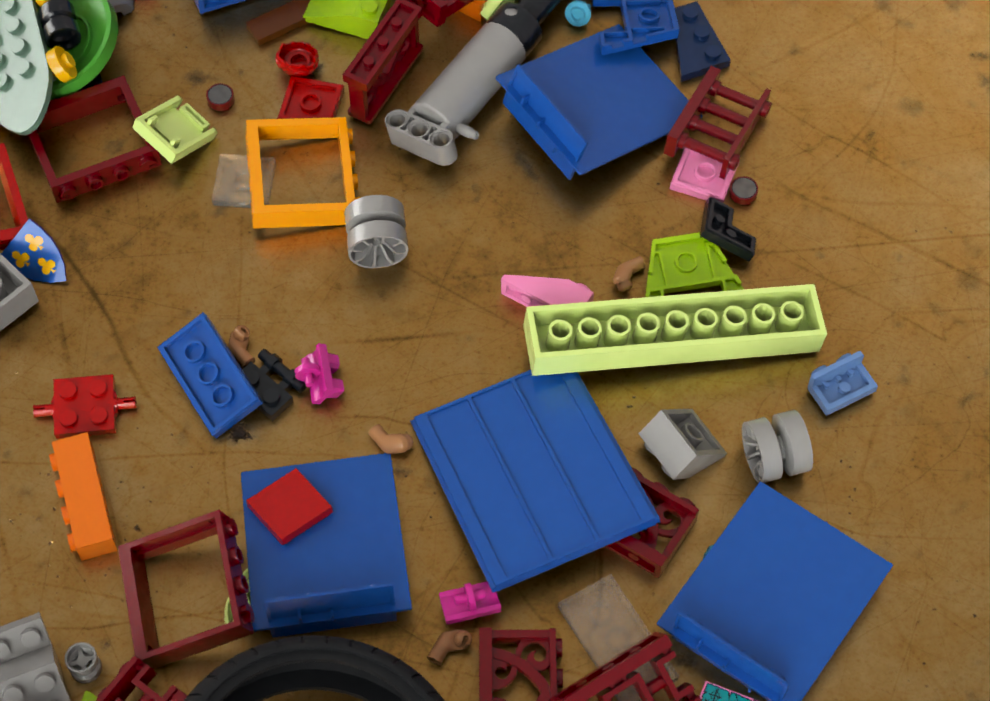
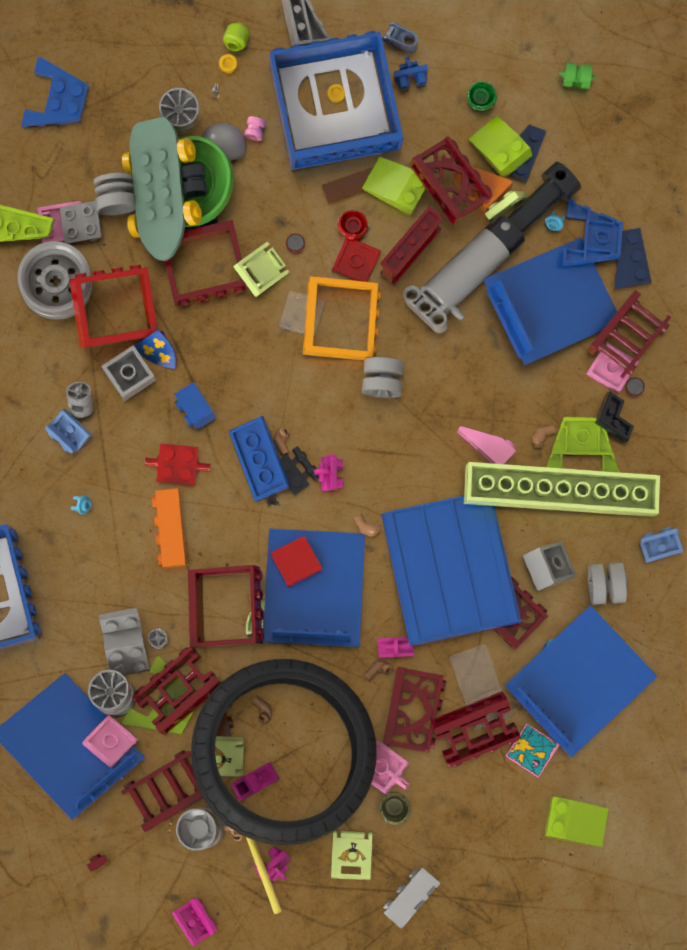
camera: 10 degrees right, 20 degrees up
none -> blue brick [174,382,216,430]

